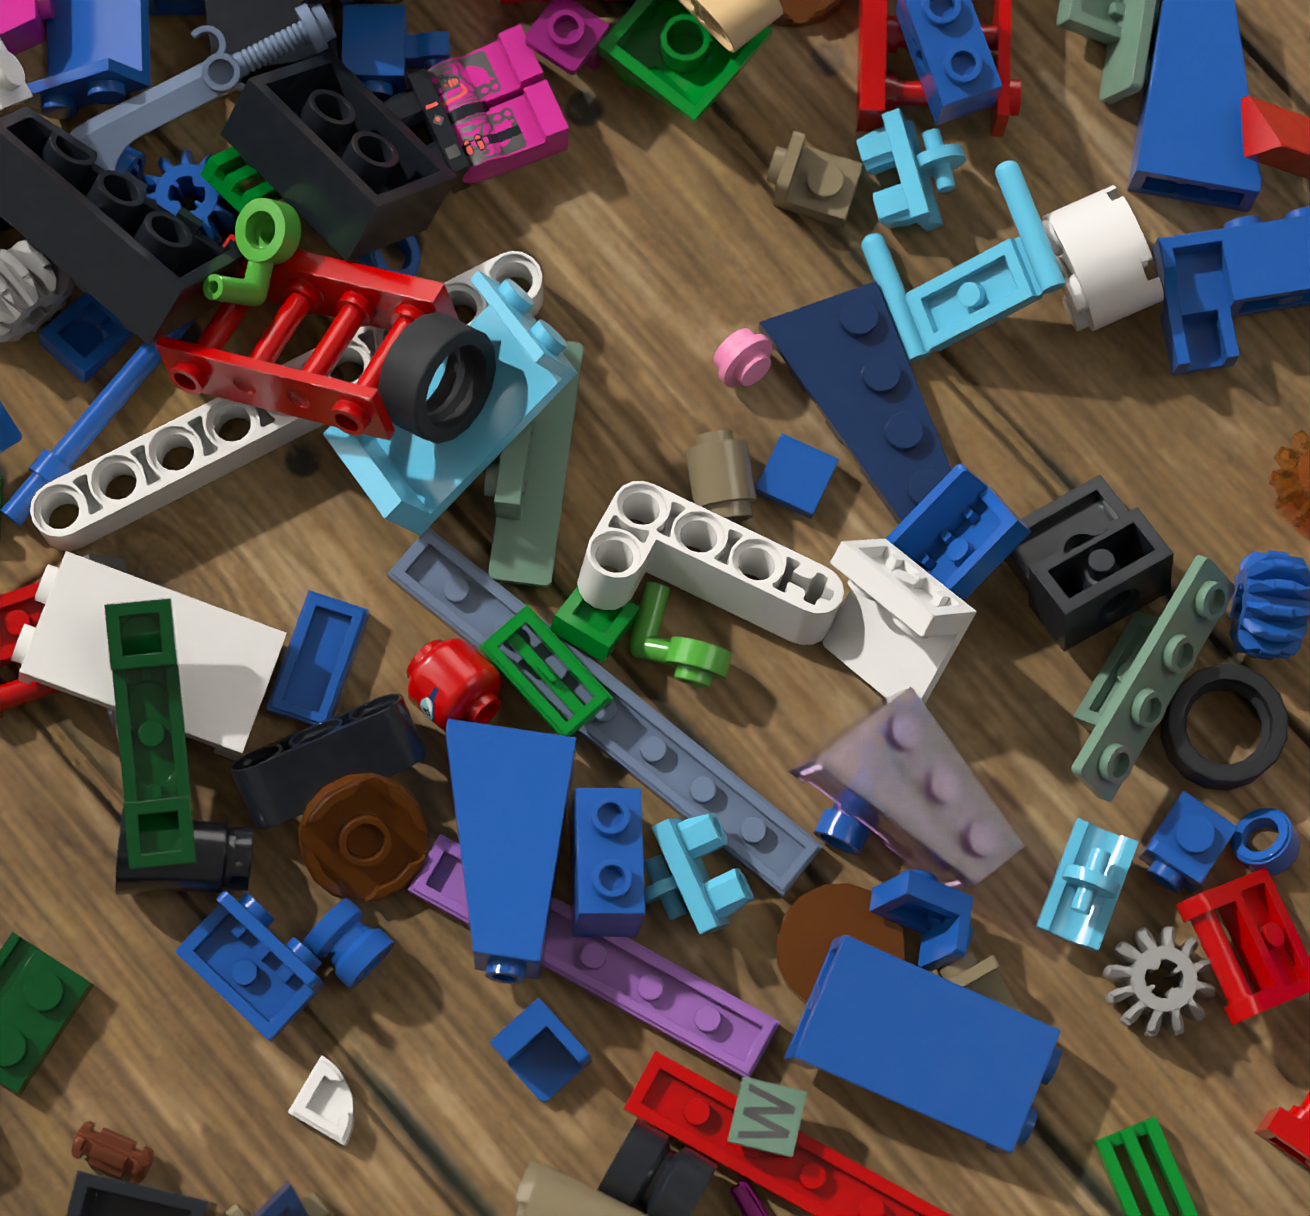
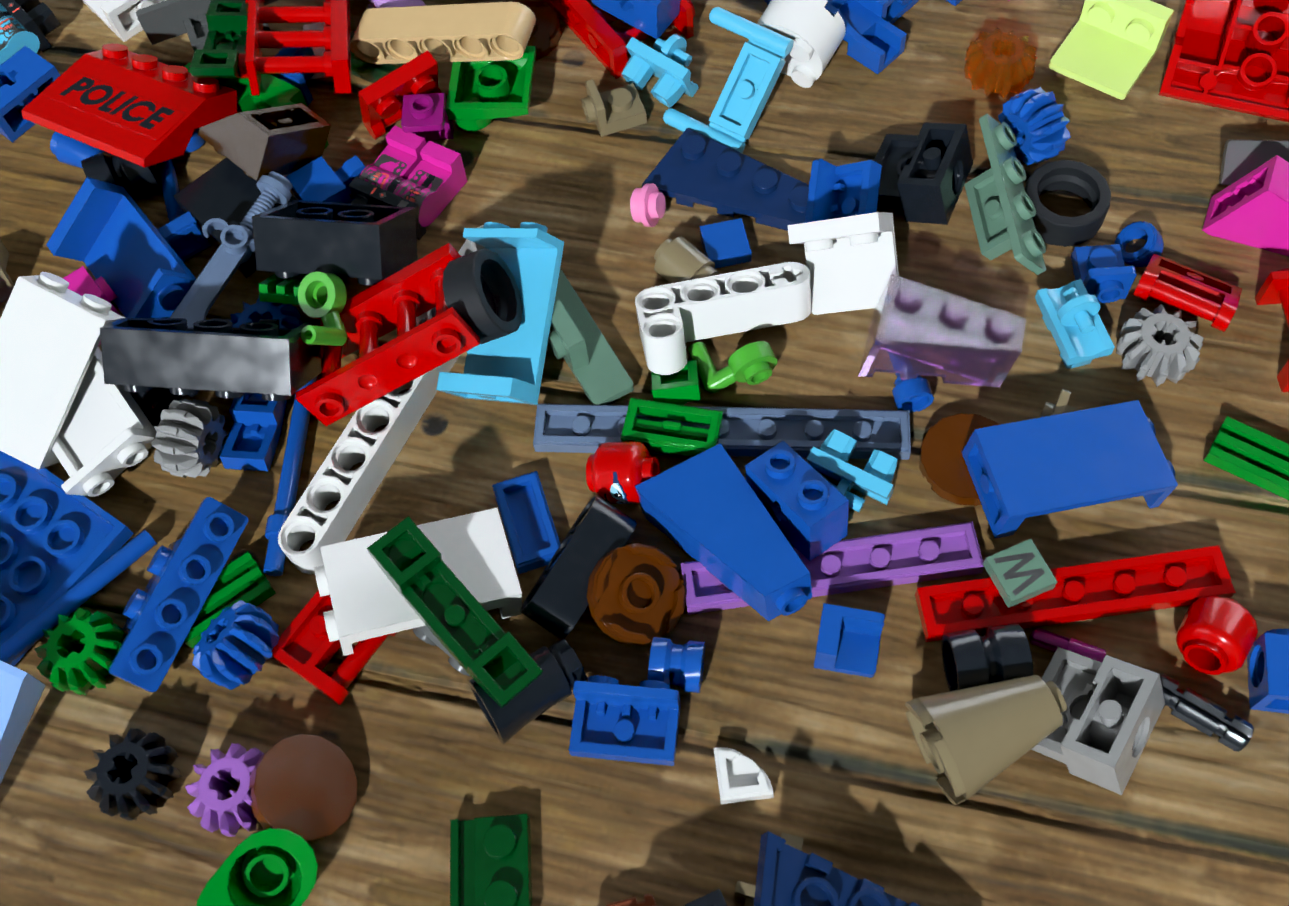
camera: 25 degrees left, 15 degrees down
blue bracket [869,870,973,972] -> none

